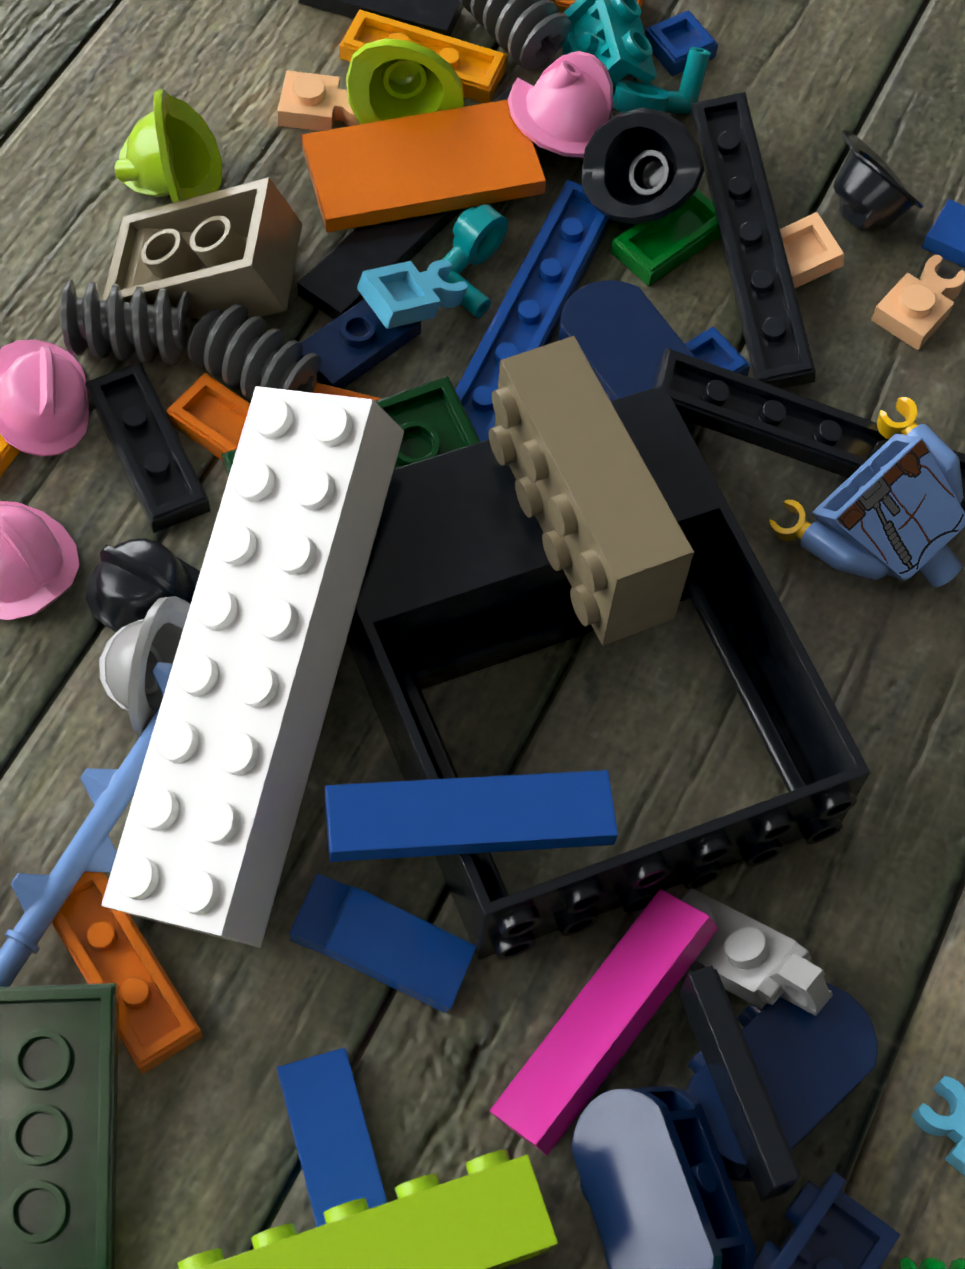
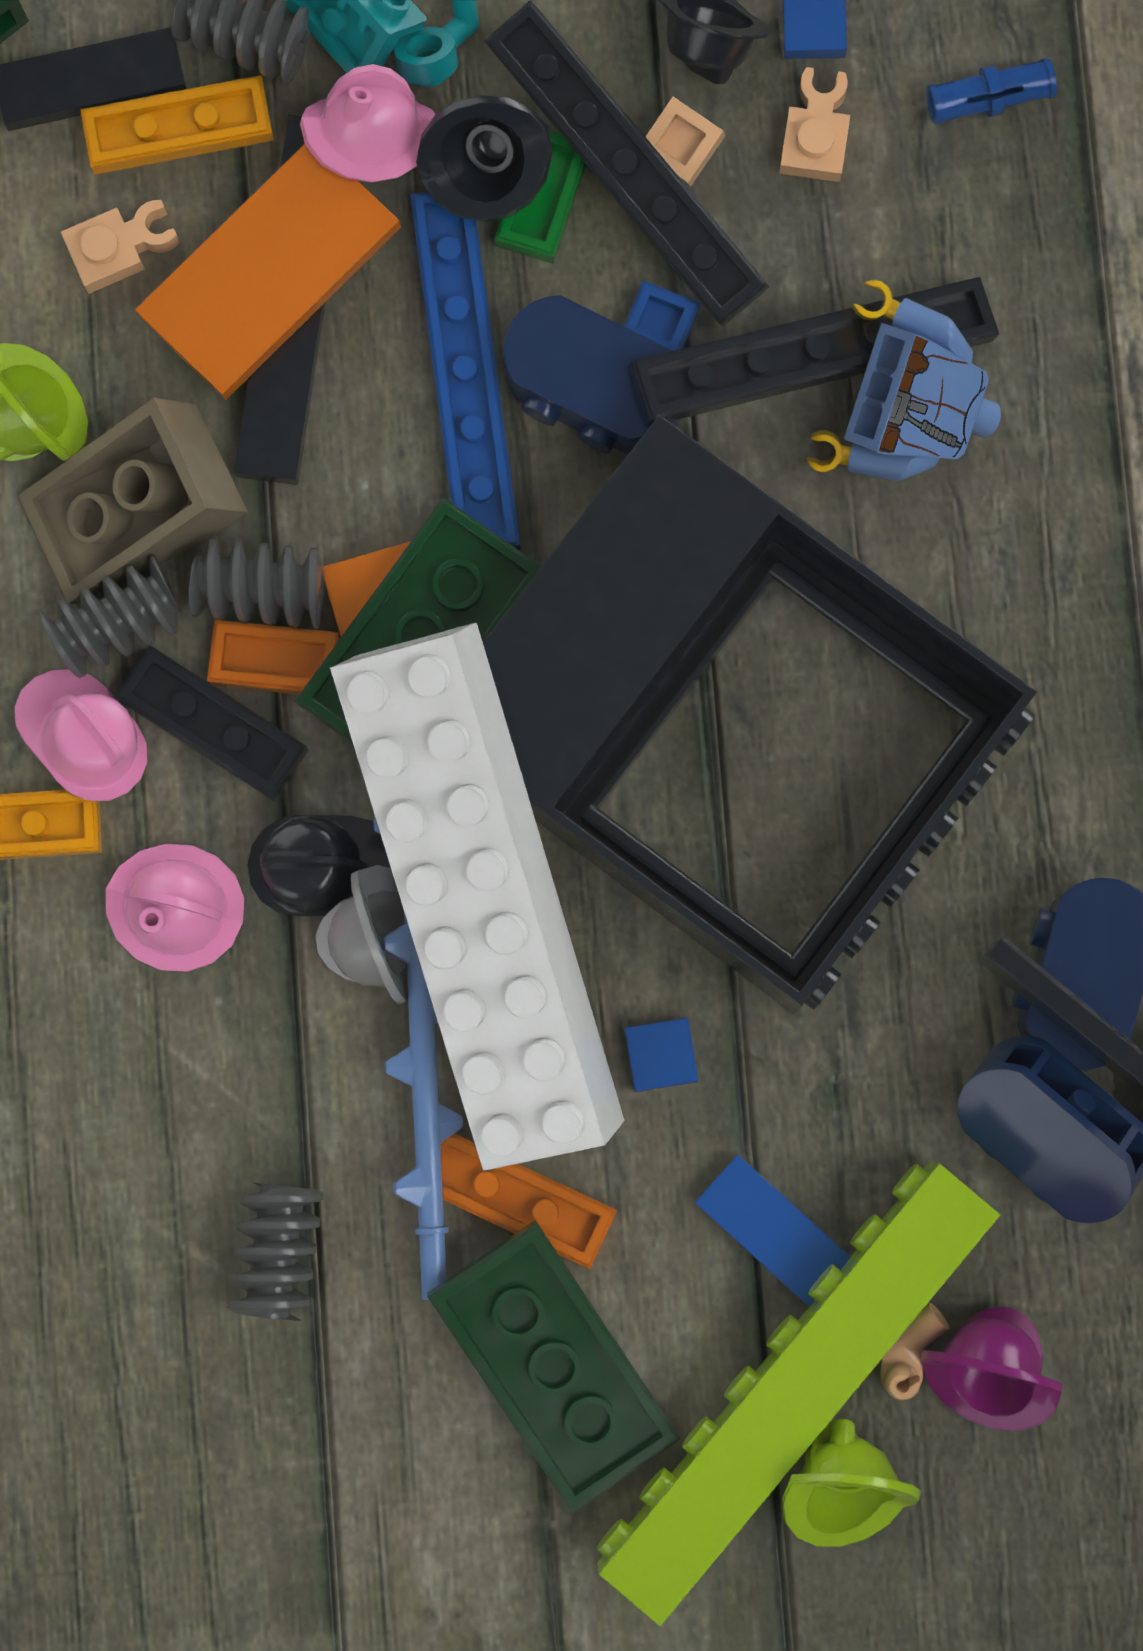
camera: 20 degrees left, 20 degrees up
dark blue plate [300,299,421,389] -> none
blue tile [321,886,477,1013] -> none
blue tile [325,770,618,862] -> none
lime helmet [346,38,464,124] -> none
medium azure plate [357,260,468,329] -> none
teal plate [442,204,508,318] -> none
dark tan brick [488,336,694,646] -> none
dark pink tile [489,889,719,1156] -> none
light grey hinge [681,888,833,1016] -> none

